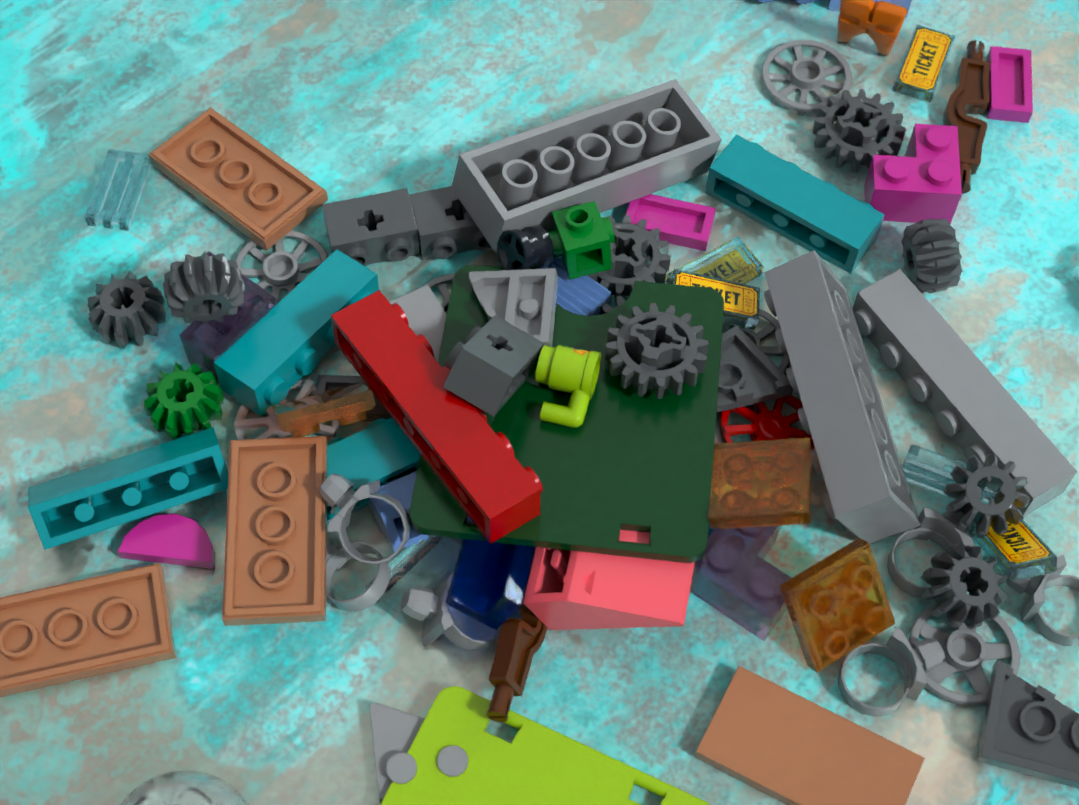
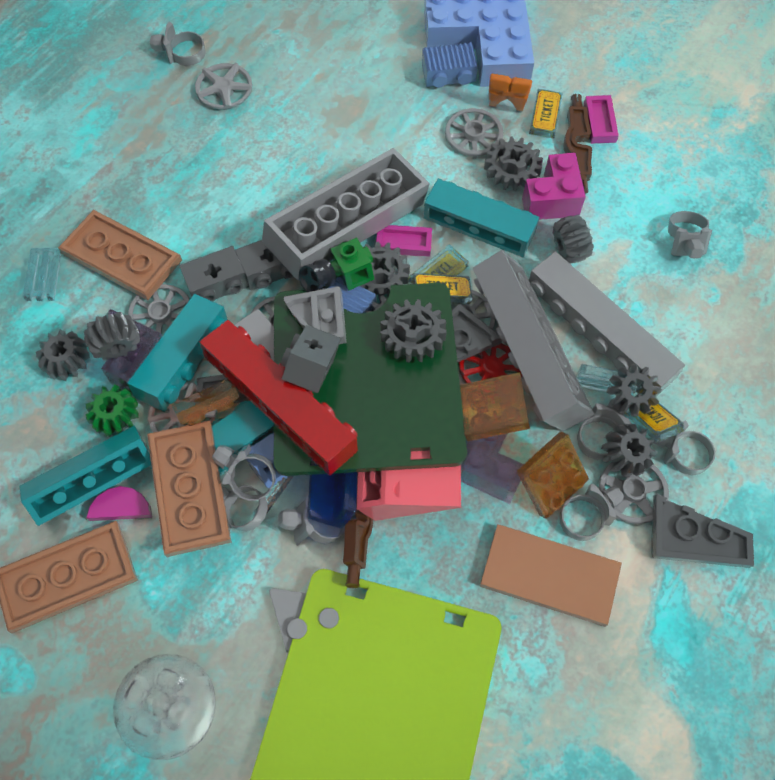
camera: 10 degrees left, 5 degrees up
lime piece [535,345,601,428] -> none

